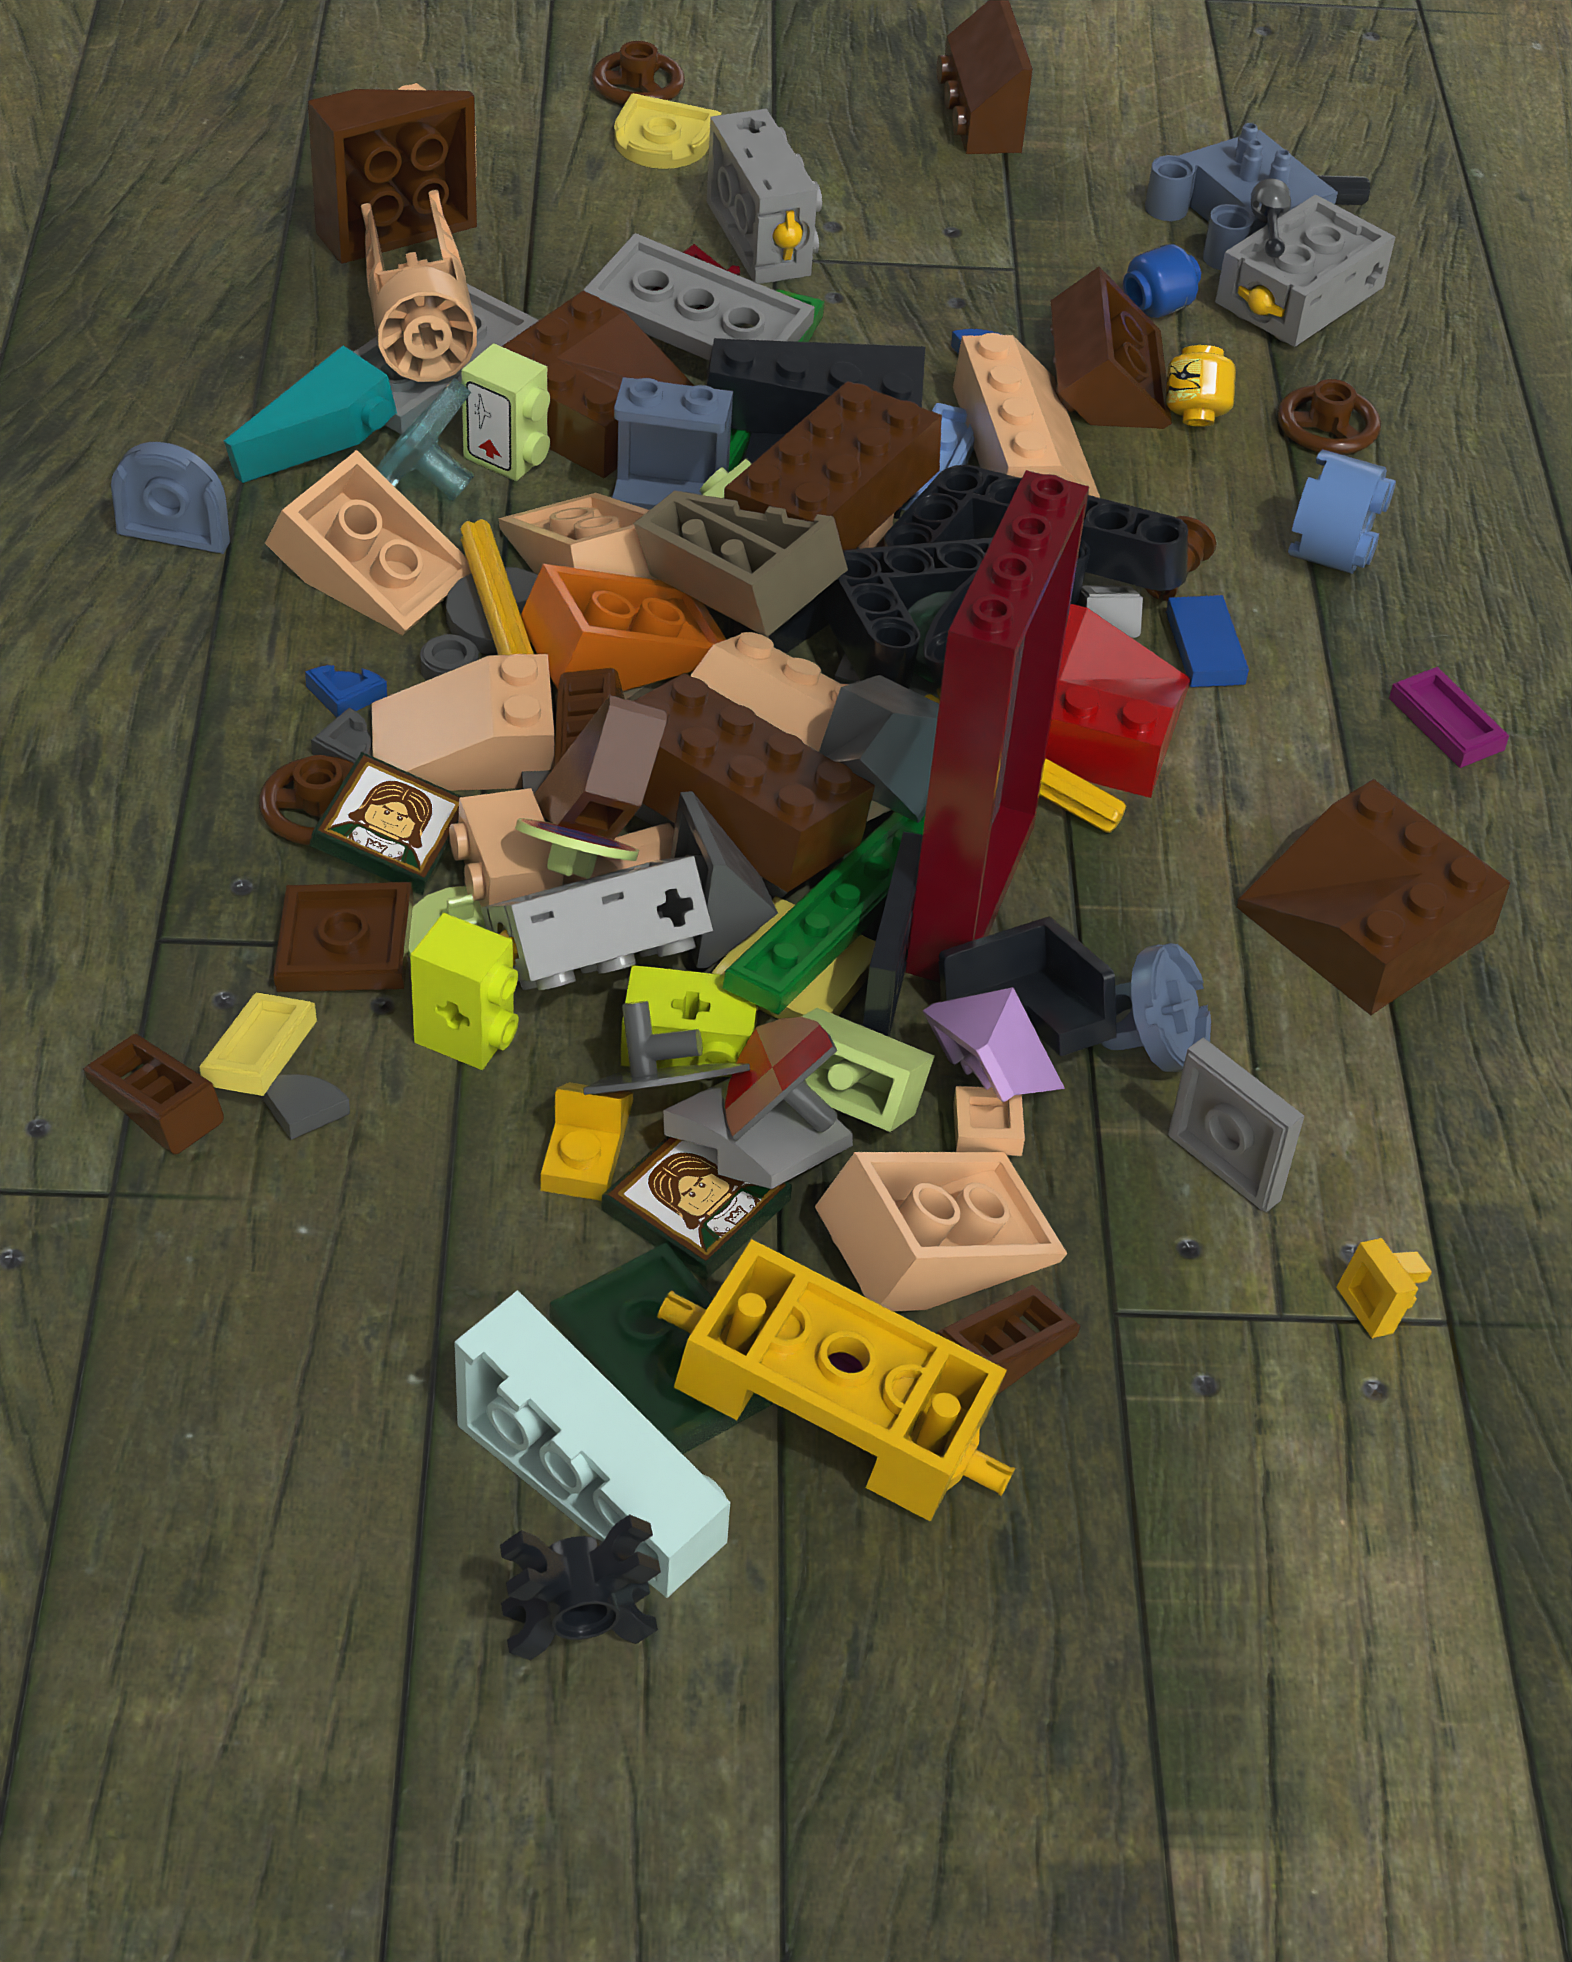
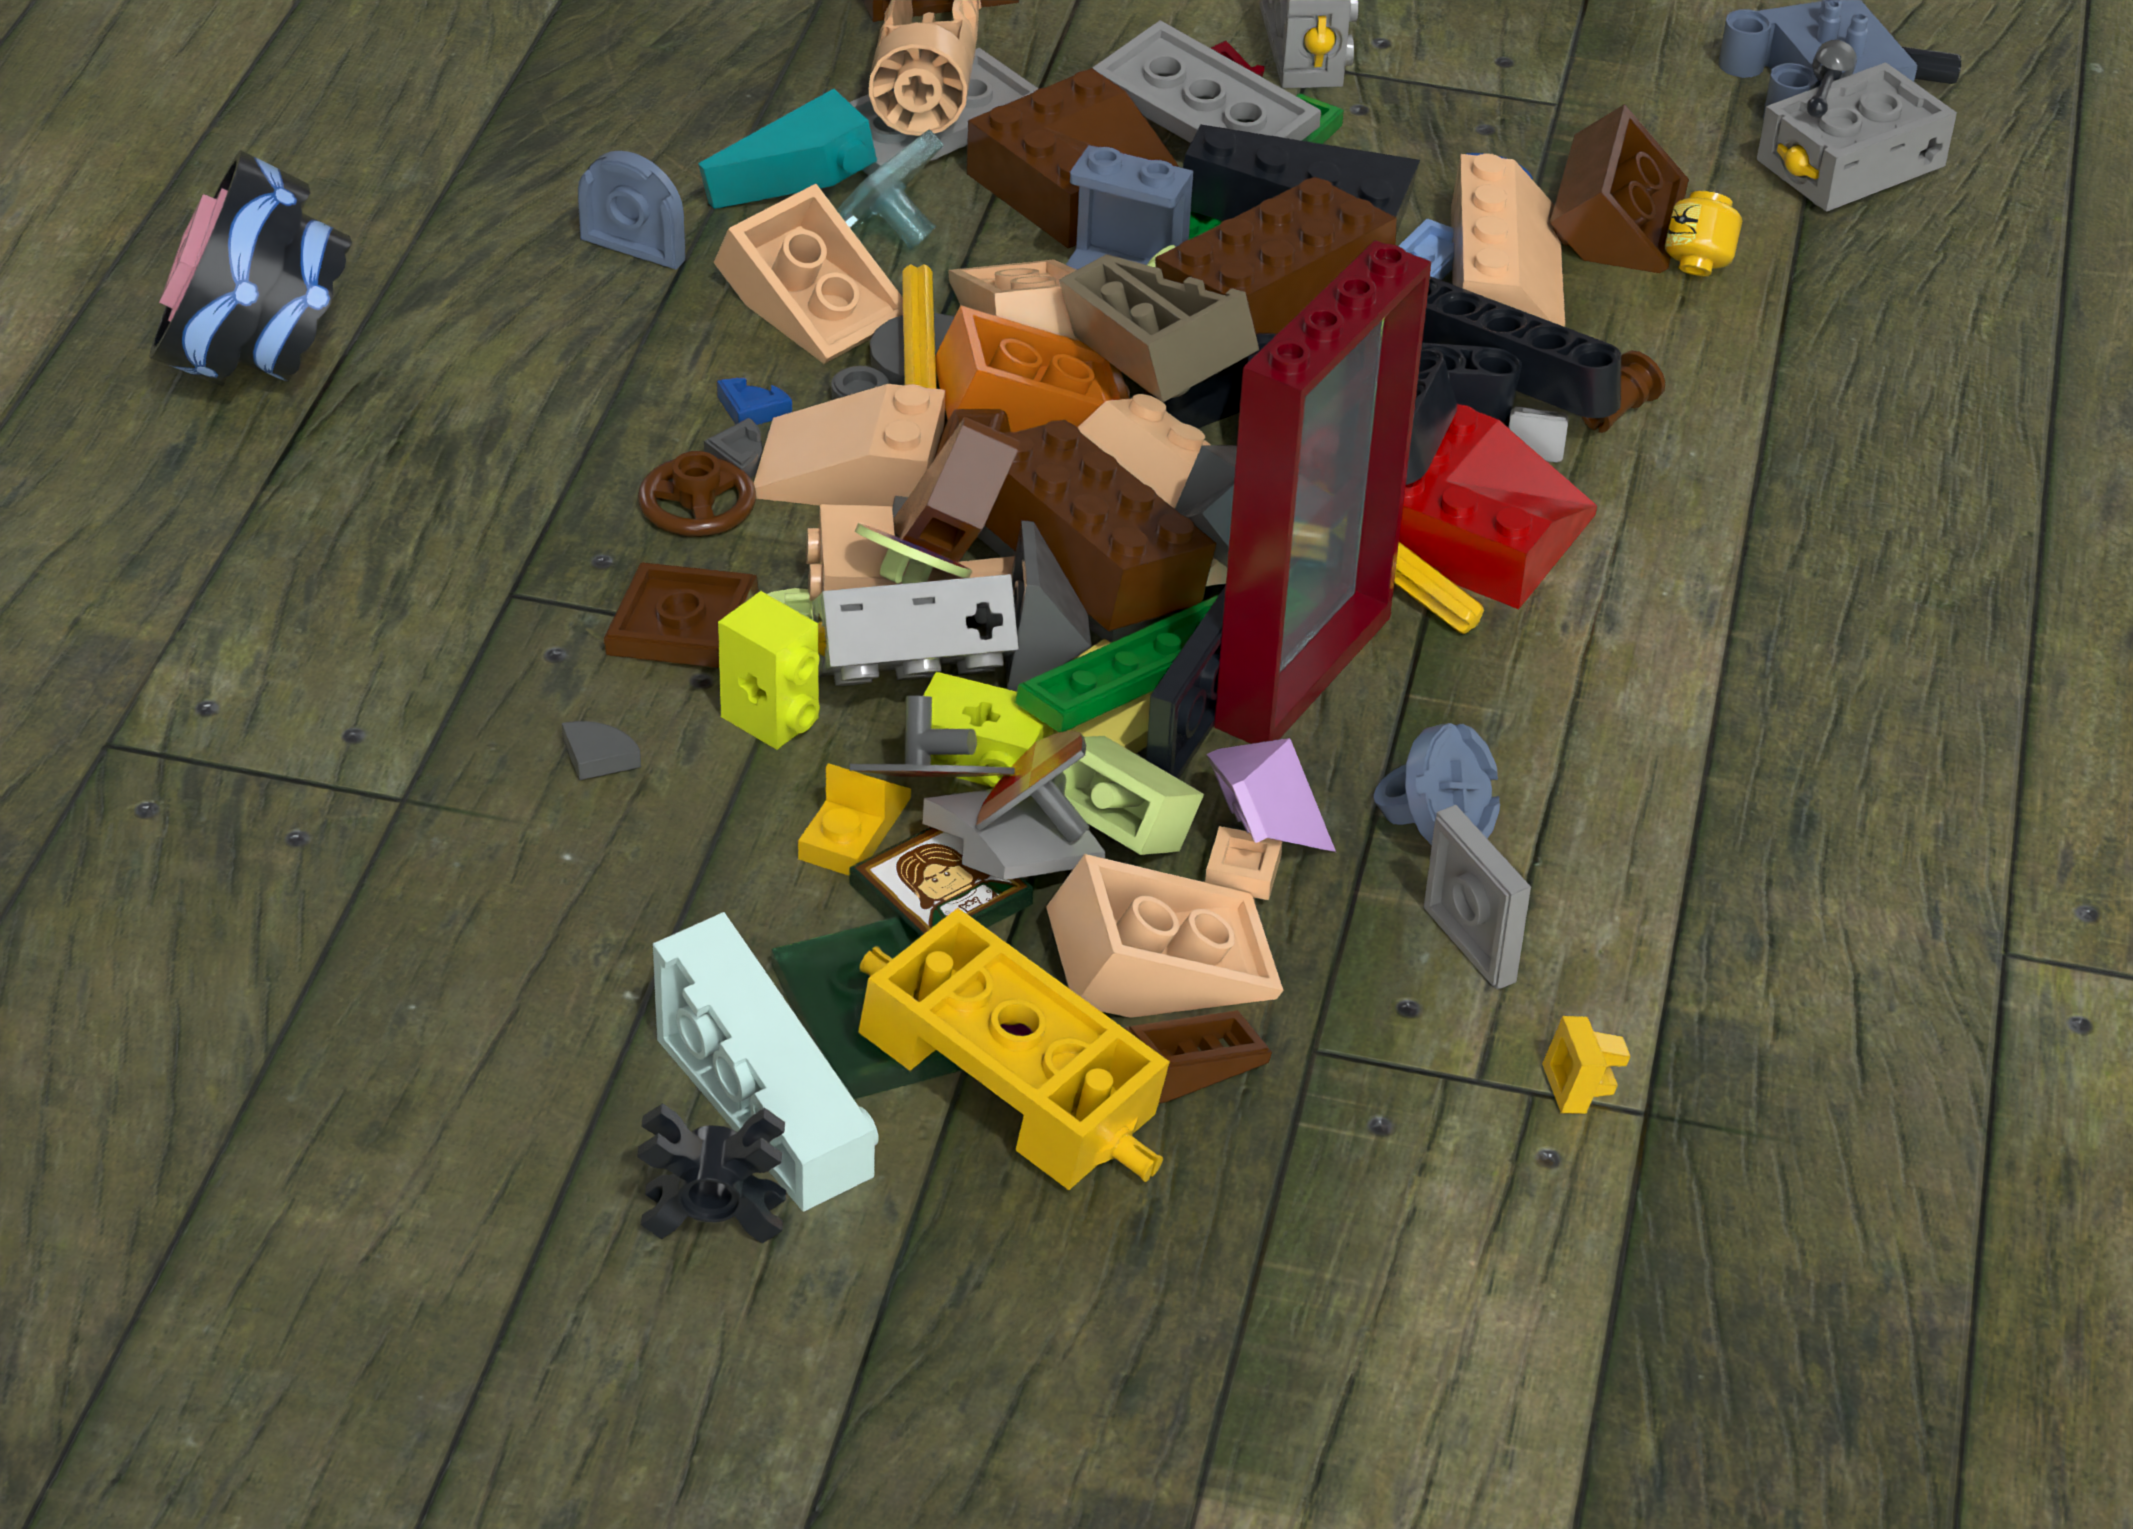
camera: 15 degrees right, 5 degrees down
reddish brown slope [83,1033,224,1154] -> none
light yellow tile [199,992,317,1096] -> none
tile [309,752,462,896] -> none
yellowish green brick [461,343,550,482] -> none
black panel [938,916,1117,1056] -> none
blue head [1123,244,1201,318] -> none
blue tile [1166,595,1249,687] -> none
reddish brown slope [1236,779,1510,1015] -> none
reddish brown piece [1277,379,1381,454] -> none
medium blue brick [1288,449,1396,574] -> none
magenta tile [1389,667,1509,768] -> none

